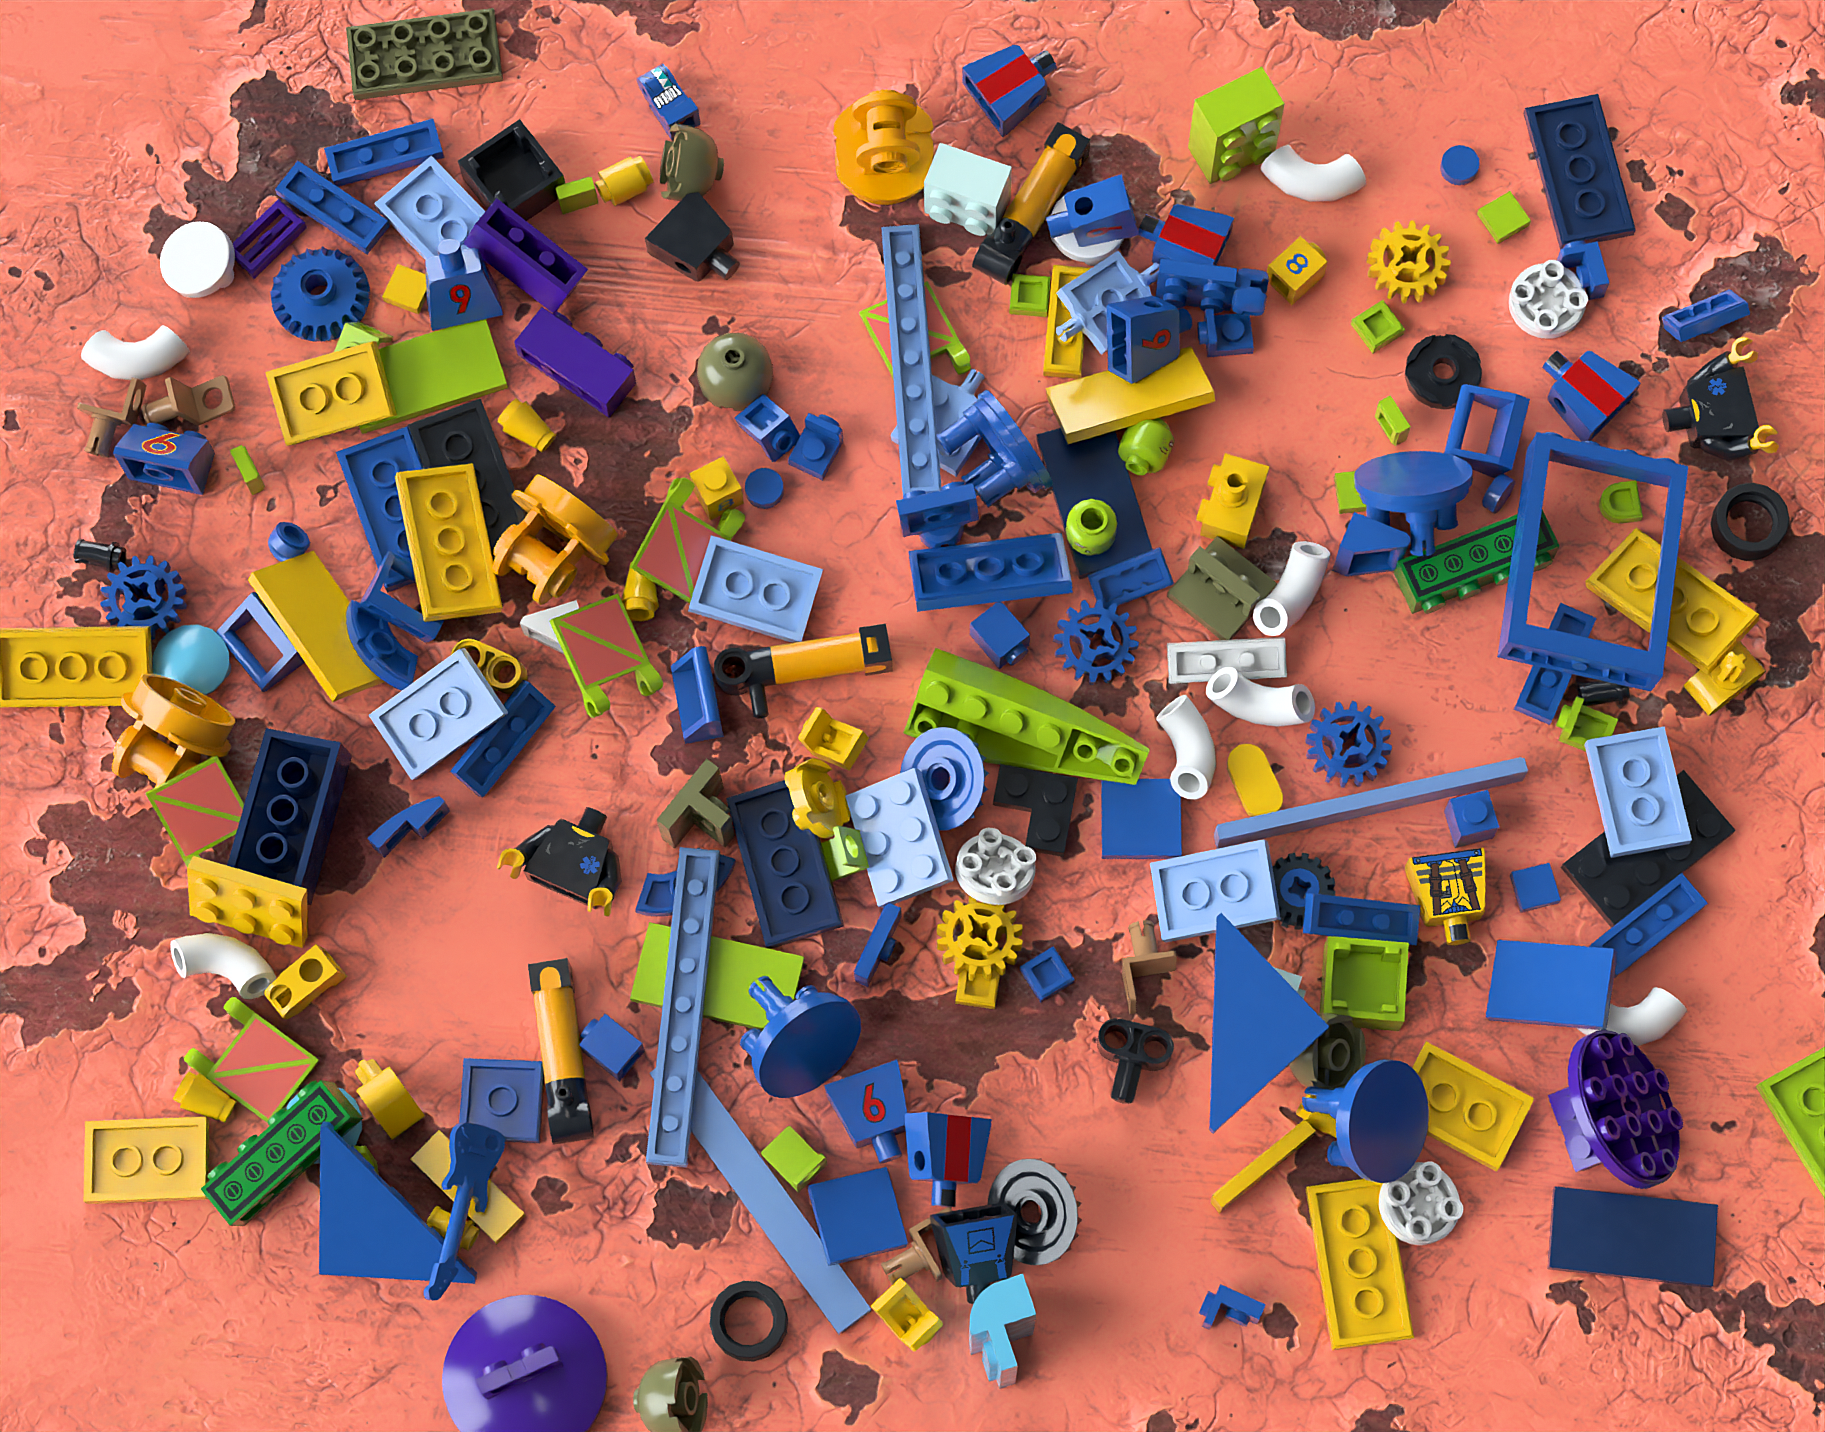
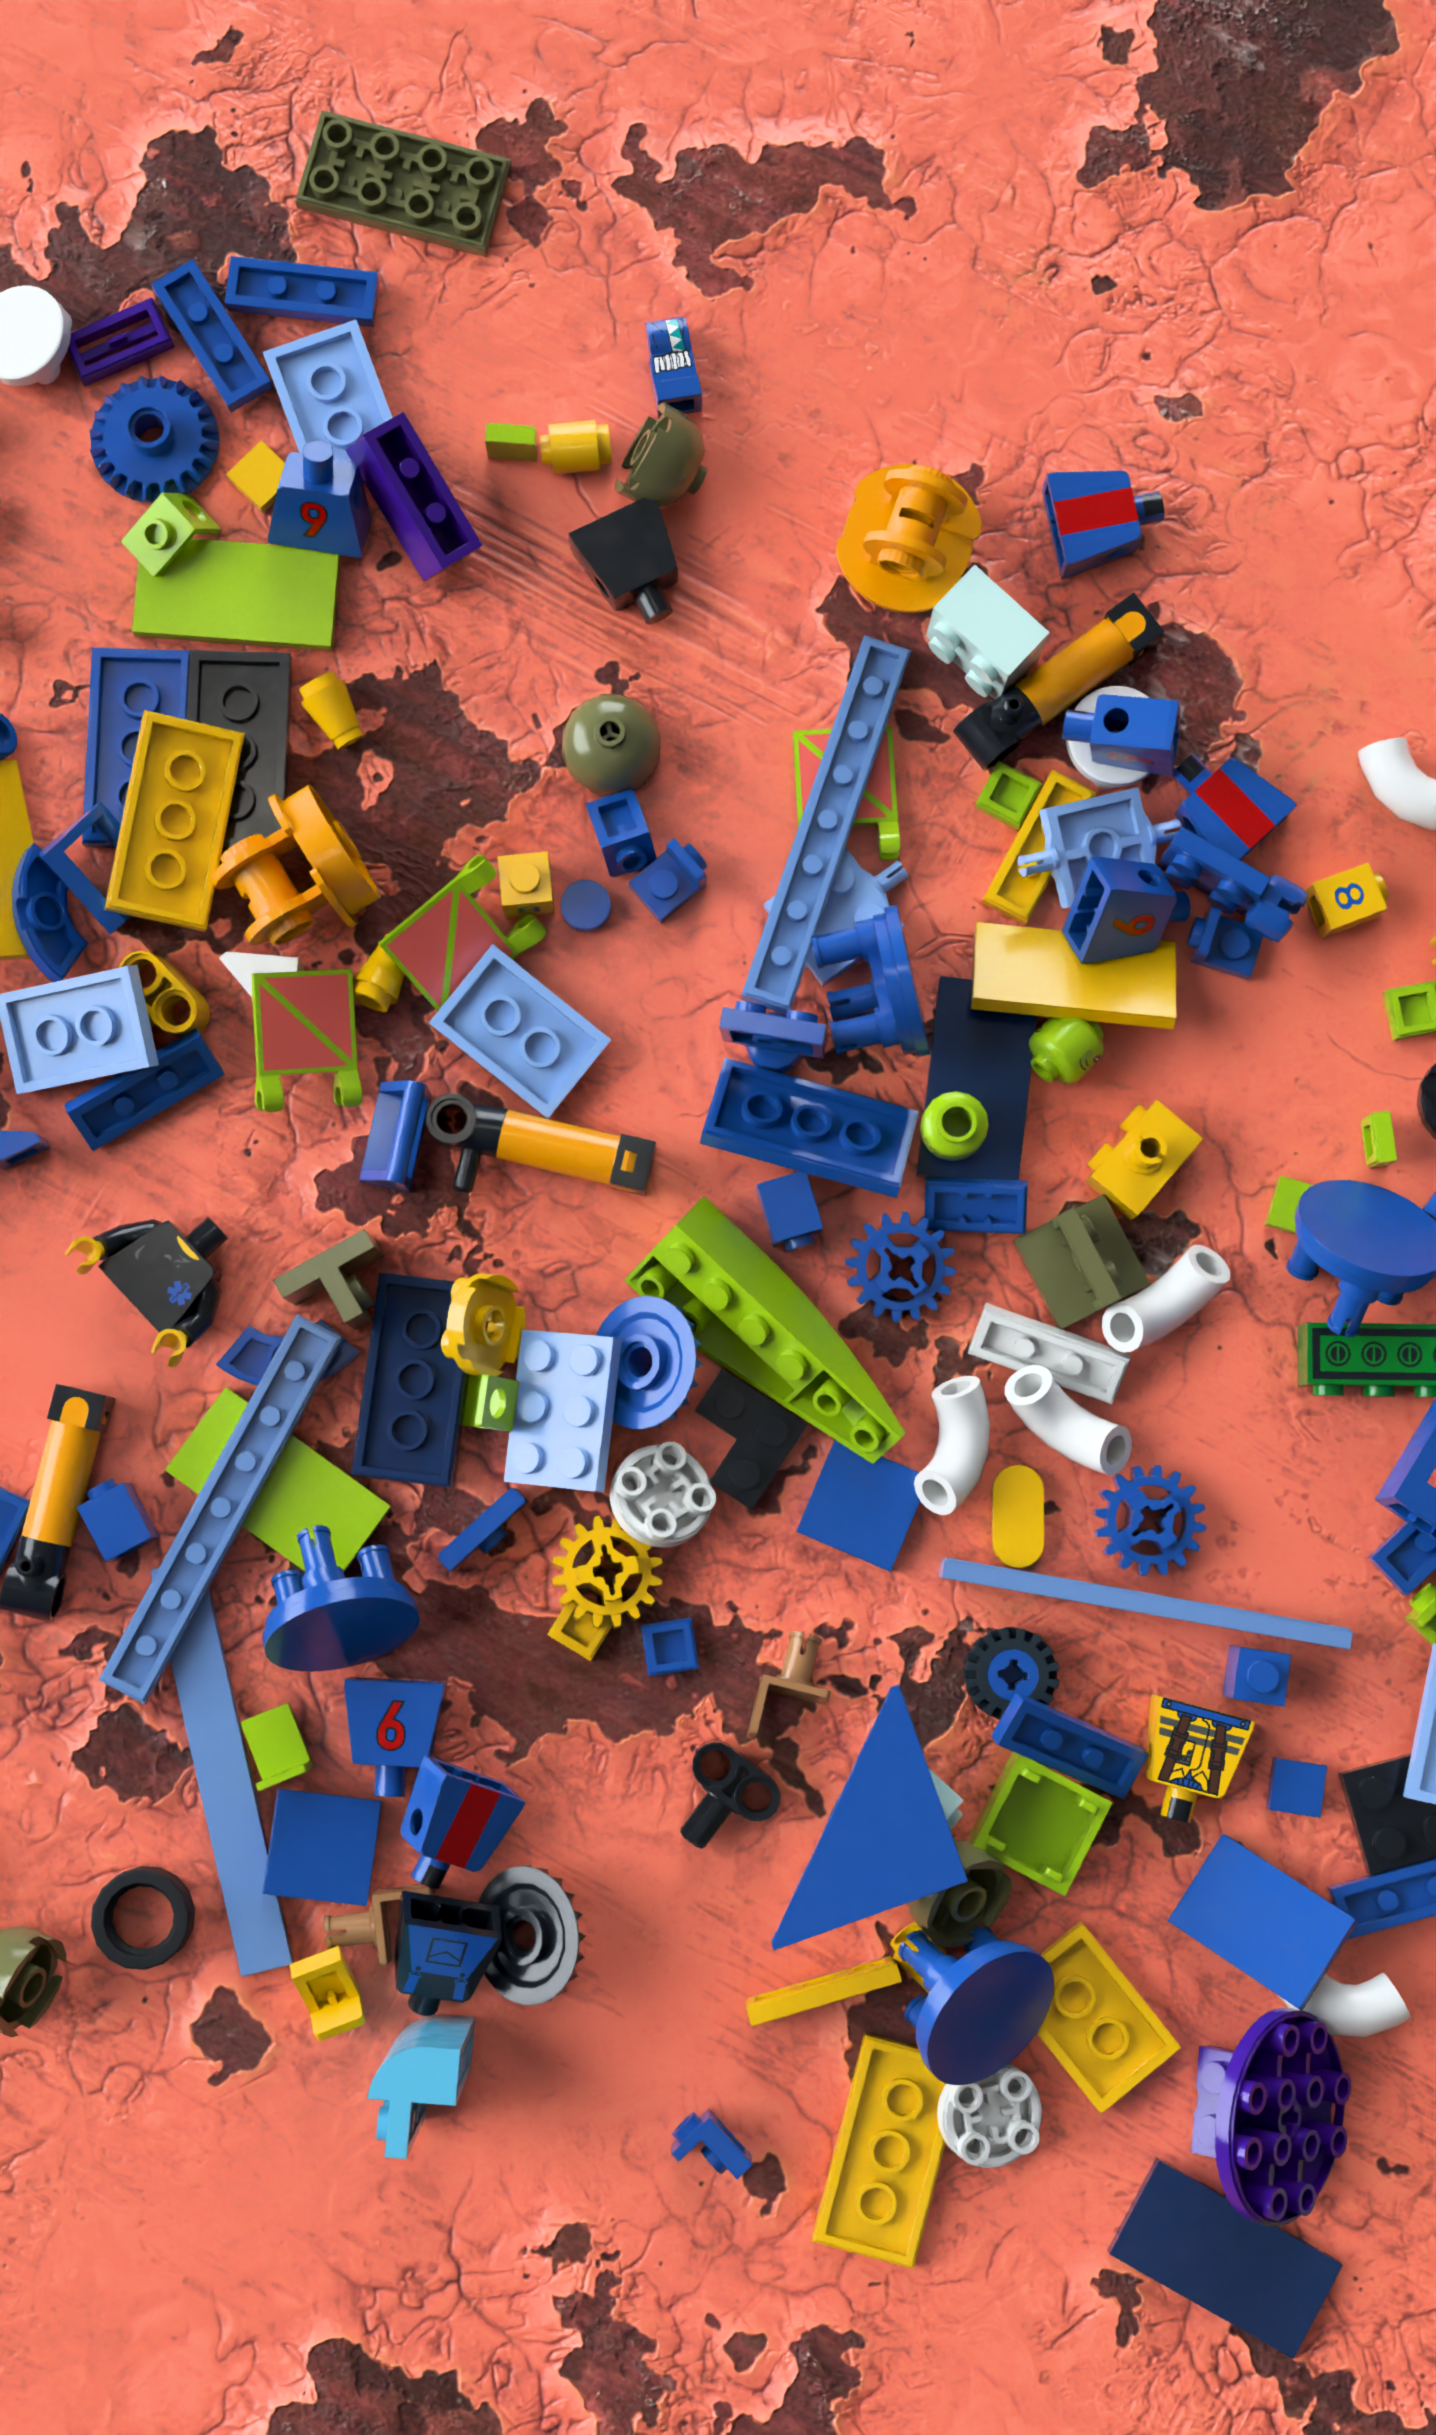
camera: 15 degrees right, 10 degrees up
yellow tile [265,341,397,446] -> none
black container [458,119,566,221] -> none
dark purple brick [514,307,637,418] -> none
yellow bracket [798,707,869,771] -> none
light blue plate [1150,839,1281,943] -> none
lime brick [1188,67,1285,184] -> none
blue tile [1332,512,1411,576] -> none

